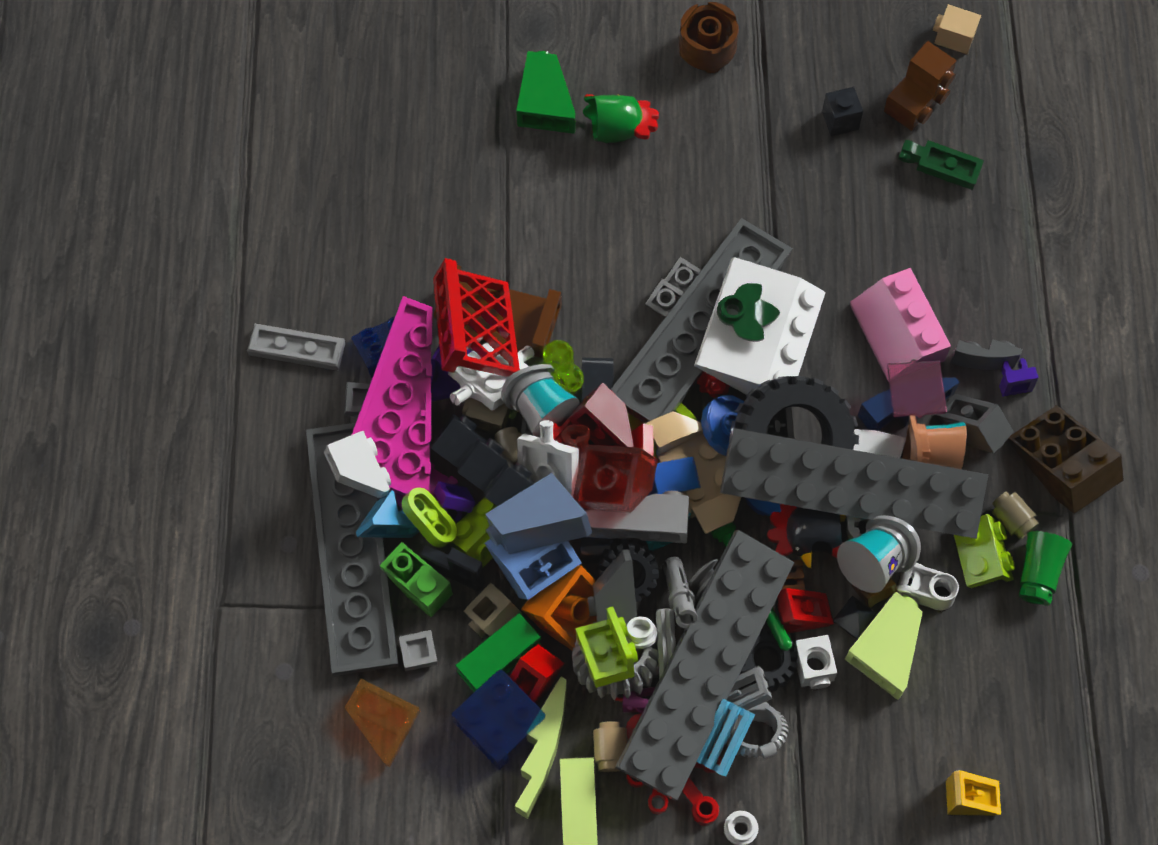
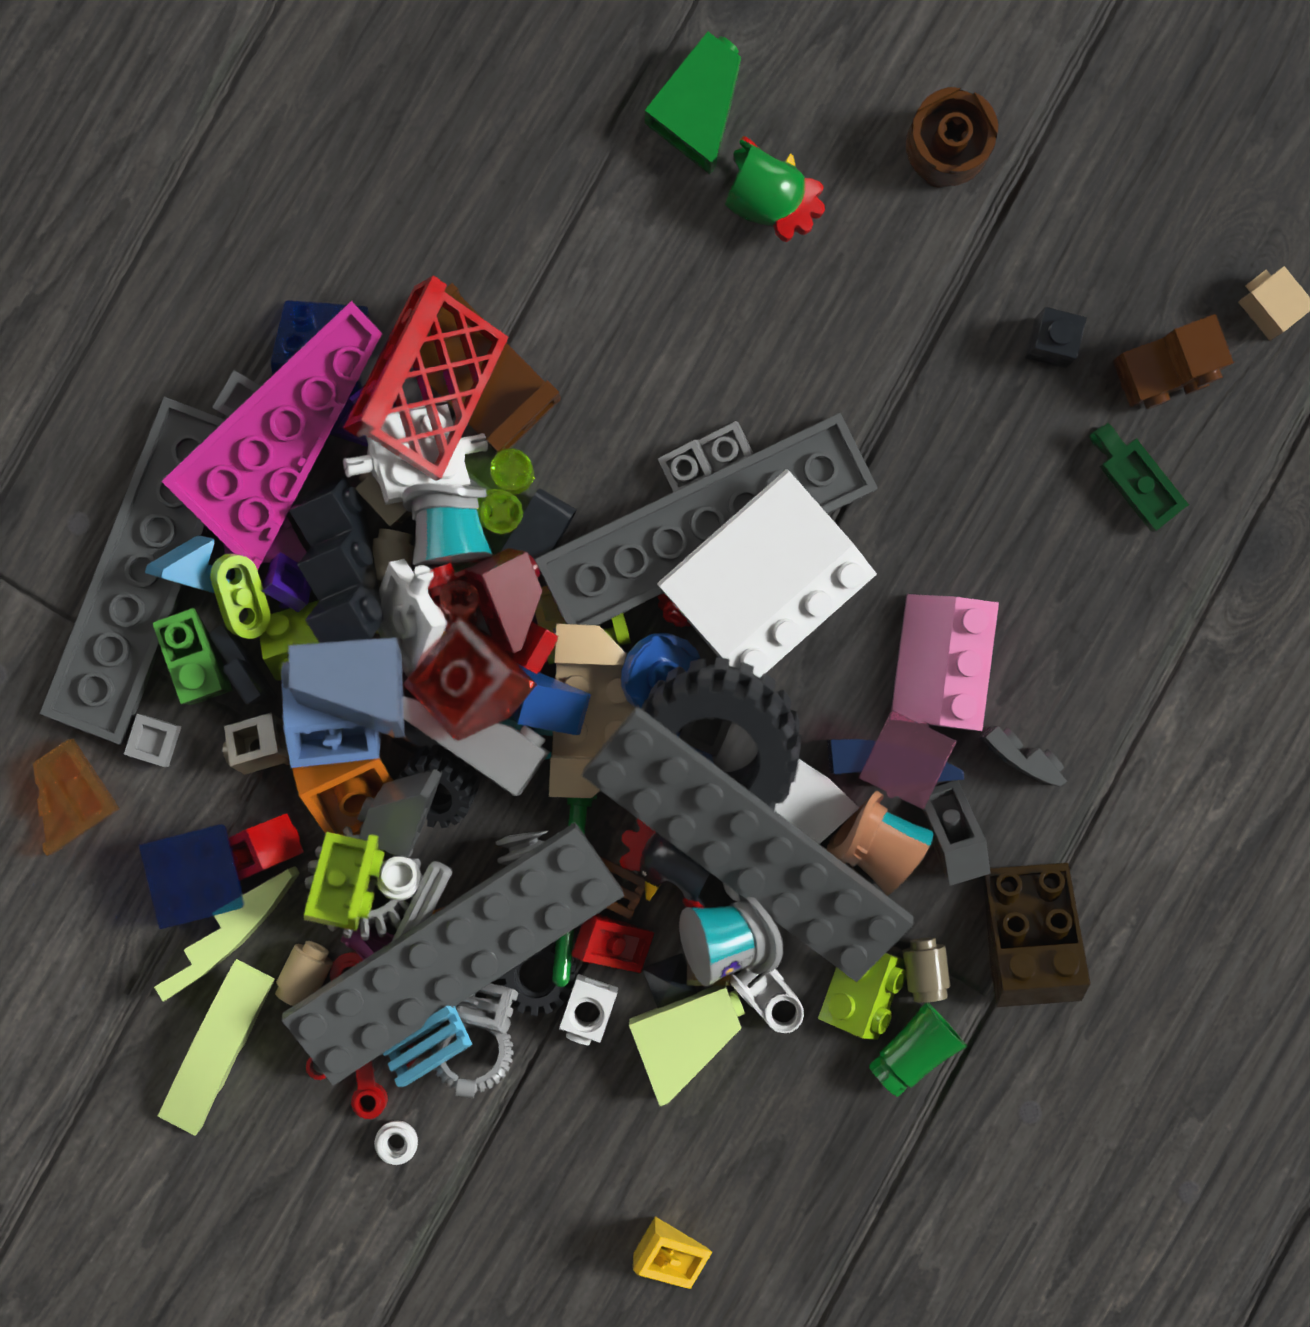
camera: 25 degrees right, 20 degrees up
light grey tile [247,323,345,371] -> none
white slope [324,431,391,498] -> none
green piece [455,613,541,698] -> none
light grey pin [662,557,698,628] -> none
dark green plate [717,283,780,342] -> none
dark purple tile [999,358,1039,397] -> none

